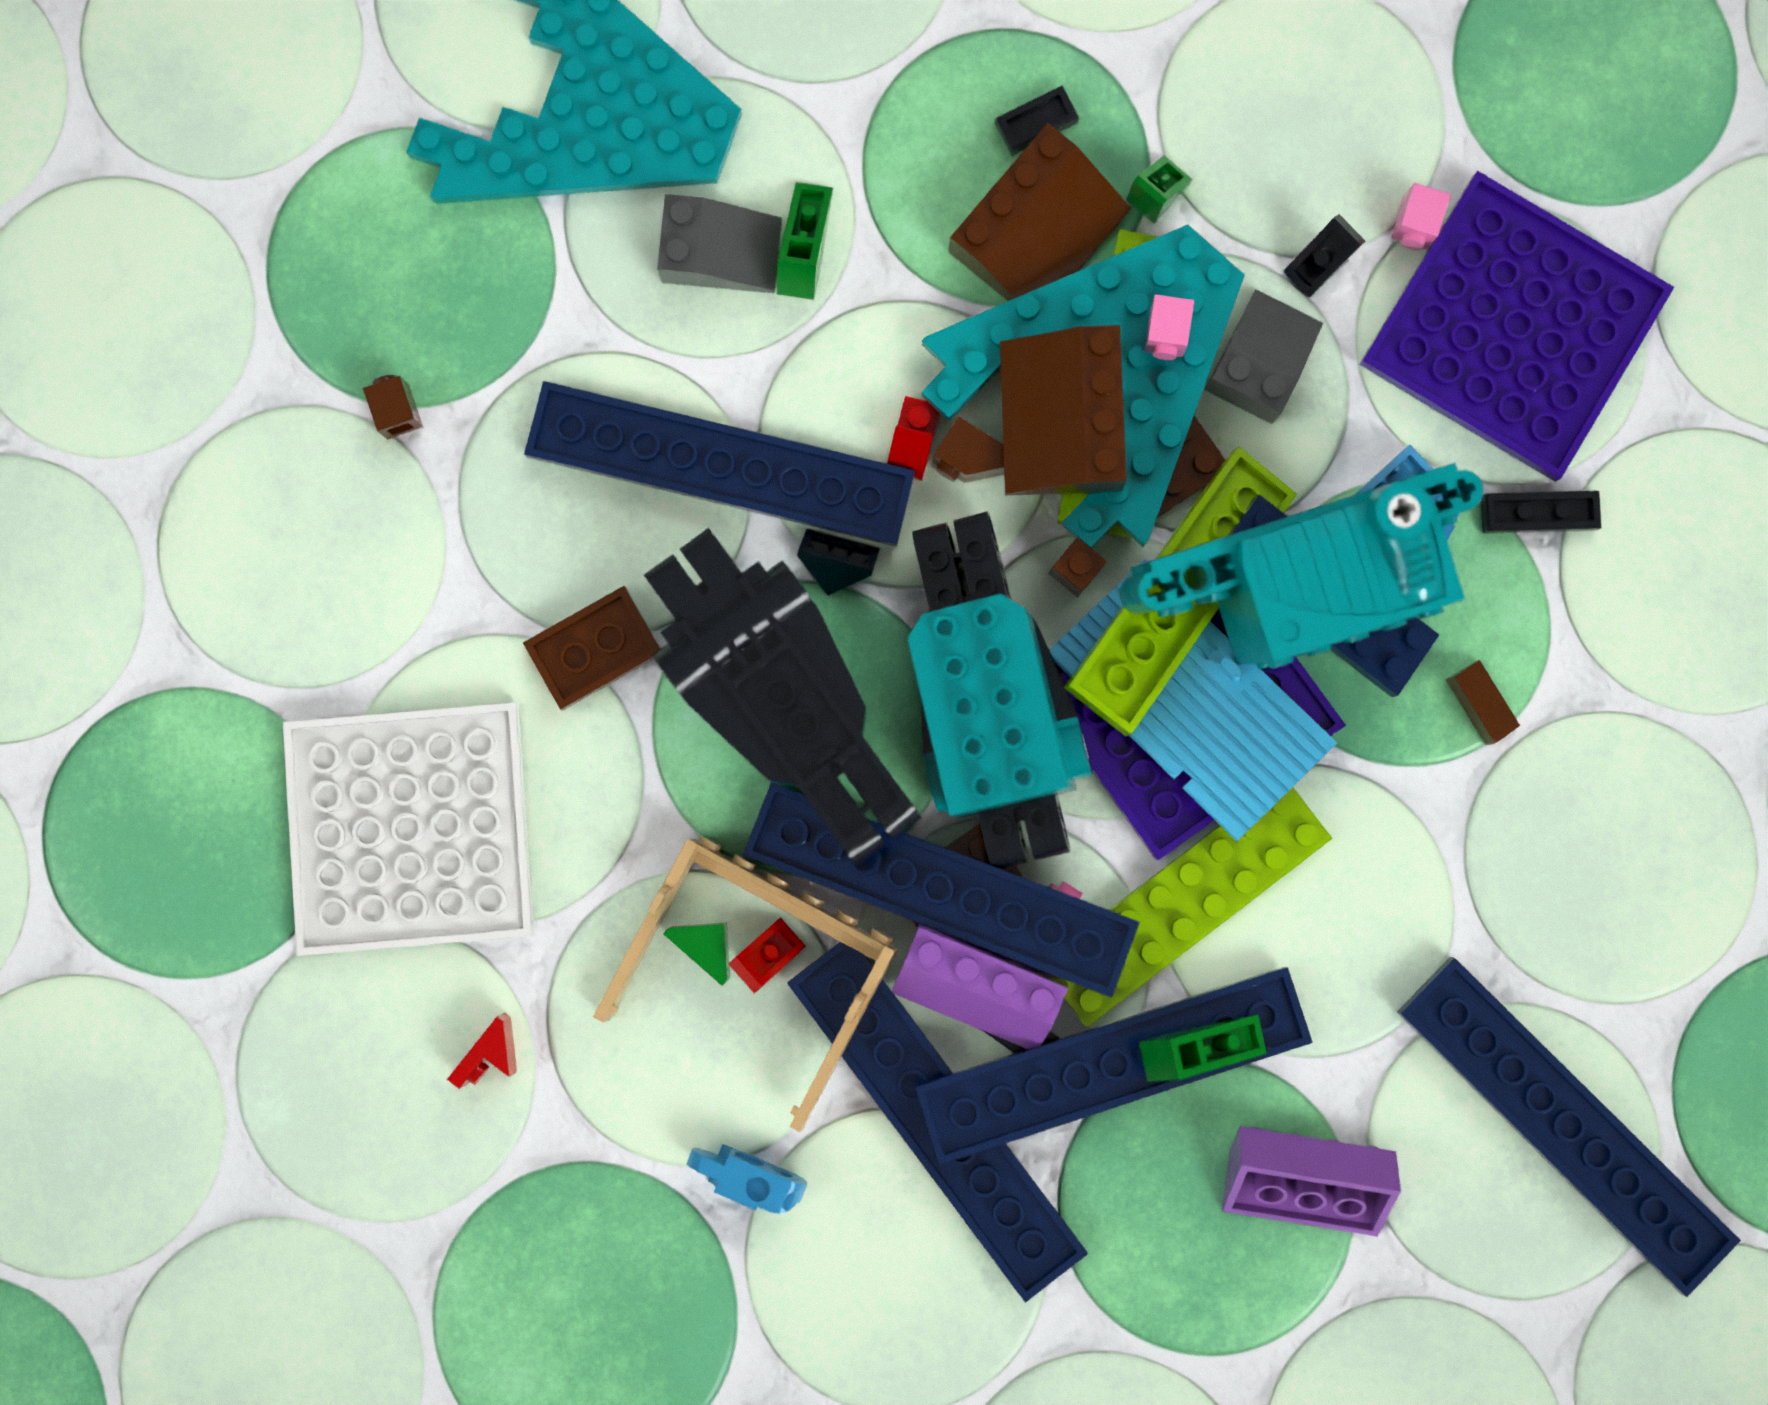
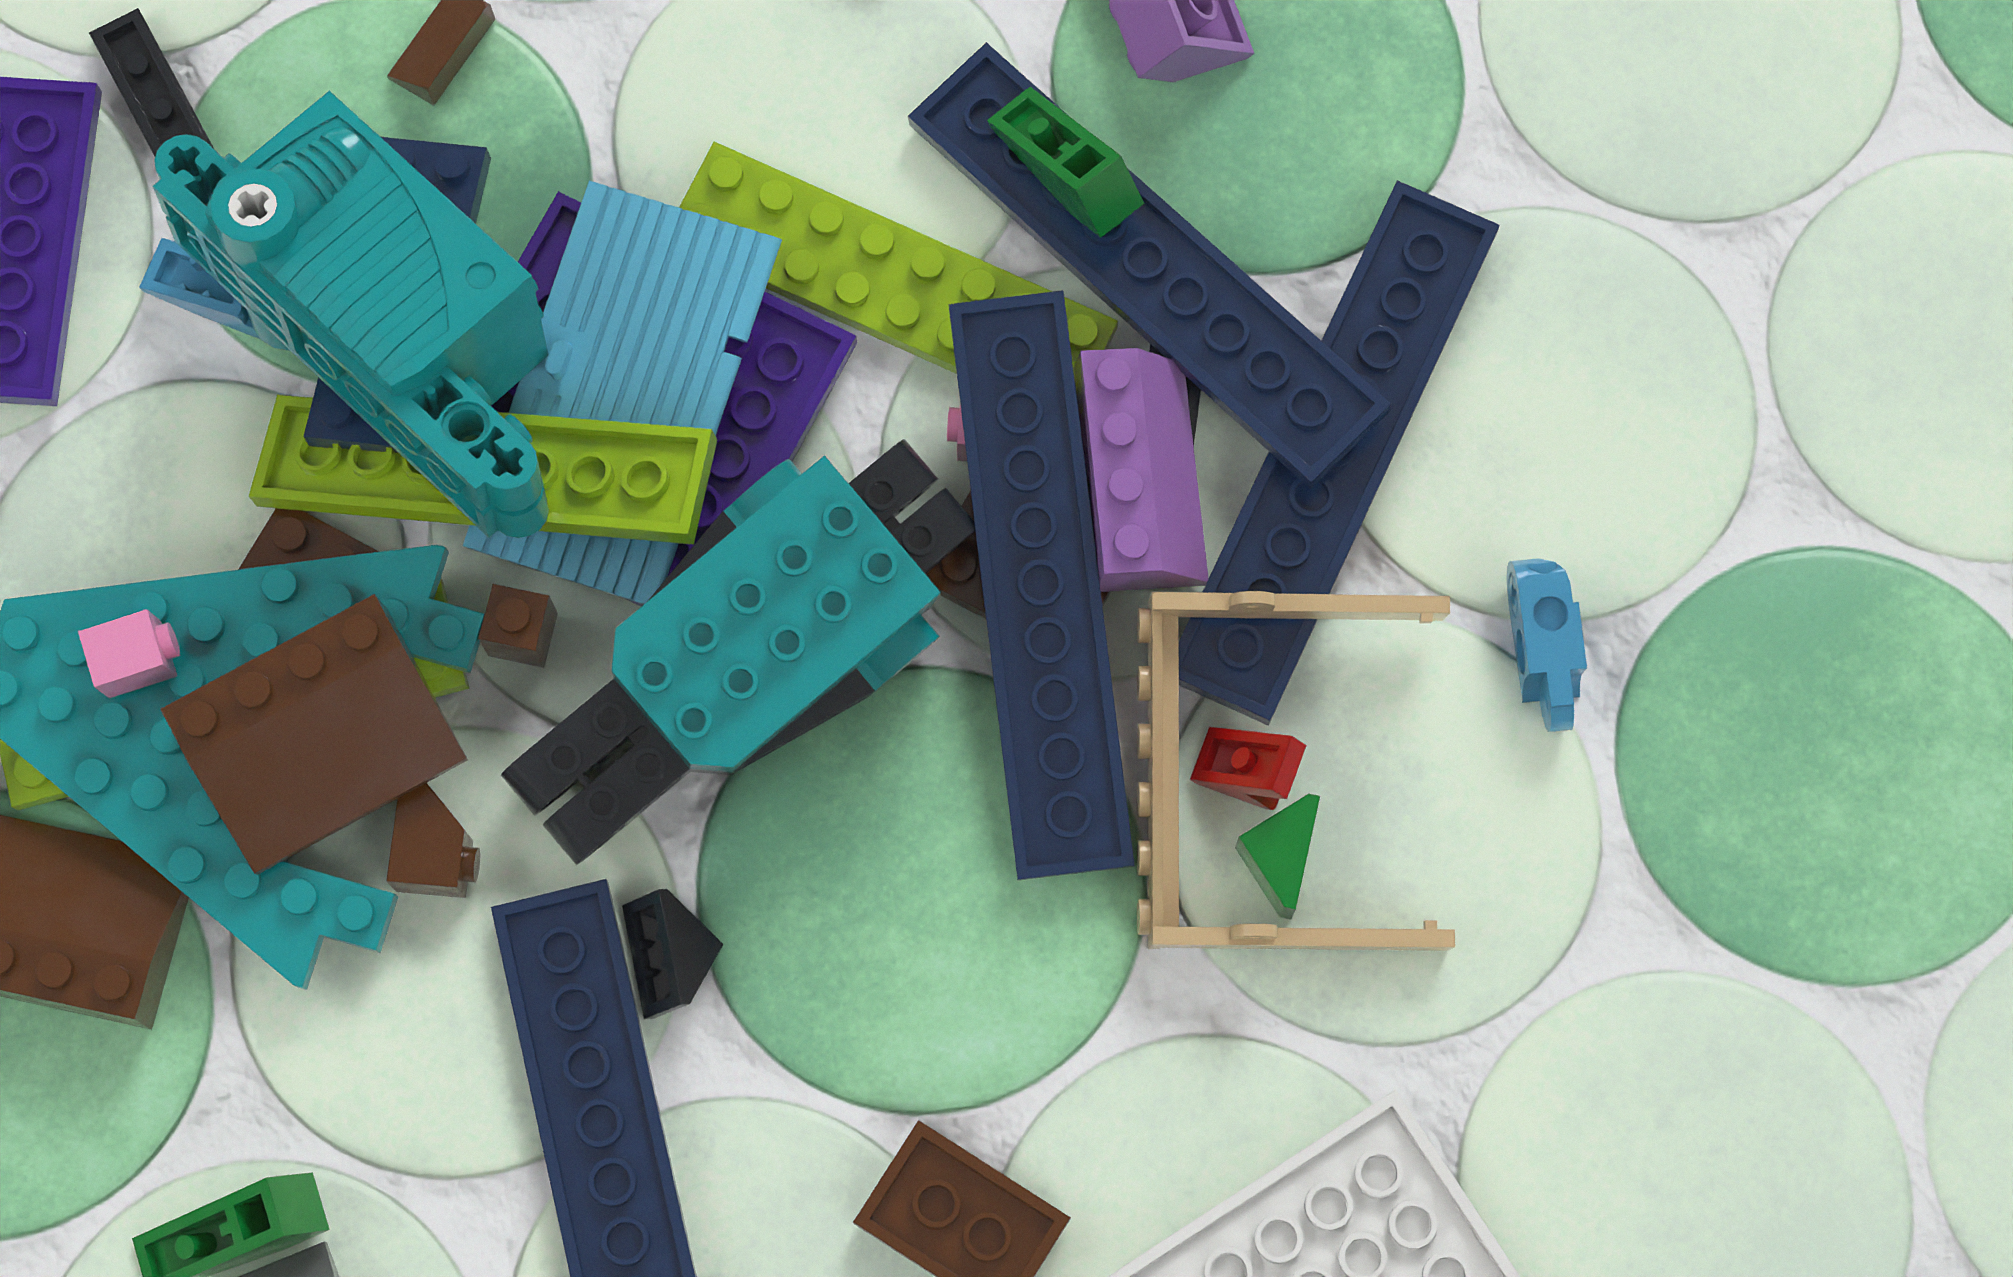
camera: 115 degrees left, 10 degrees down
red slope [447,1013,517,1089] -> none
black piece [644,528,922,866] -> none
red slope [887,396,940,481] -> none
dark grey slope [1204,289,1323,424] -> none

